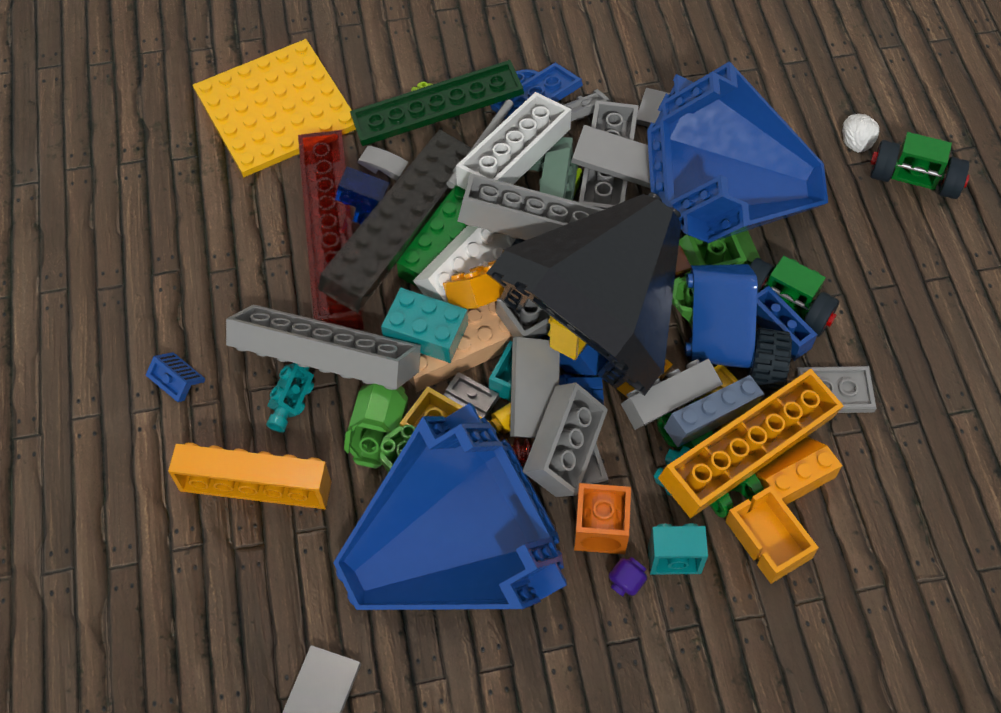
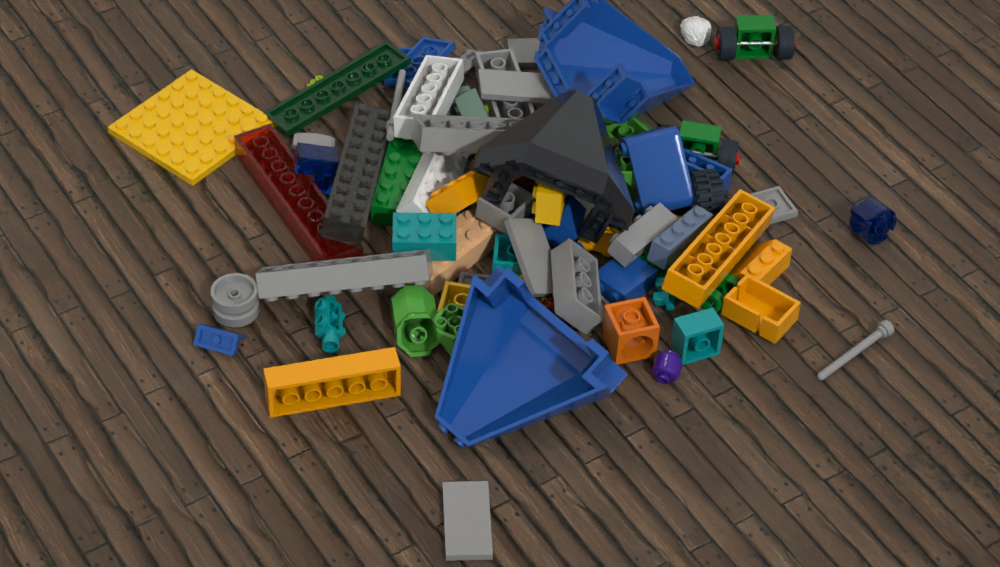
camera: 25 degrees left, 15 degrees down
none -> light grey wheel [211,273,260,328]
none -> blue brick [598,257,658,303]
none -> light grey piece [817,320,894,381]
none -> clear blue brick [849,196,897,245]

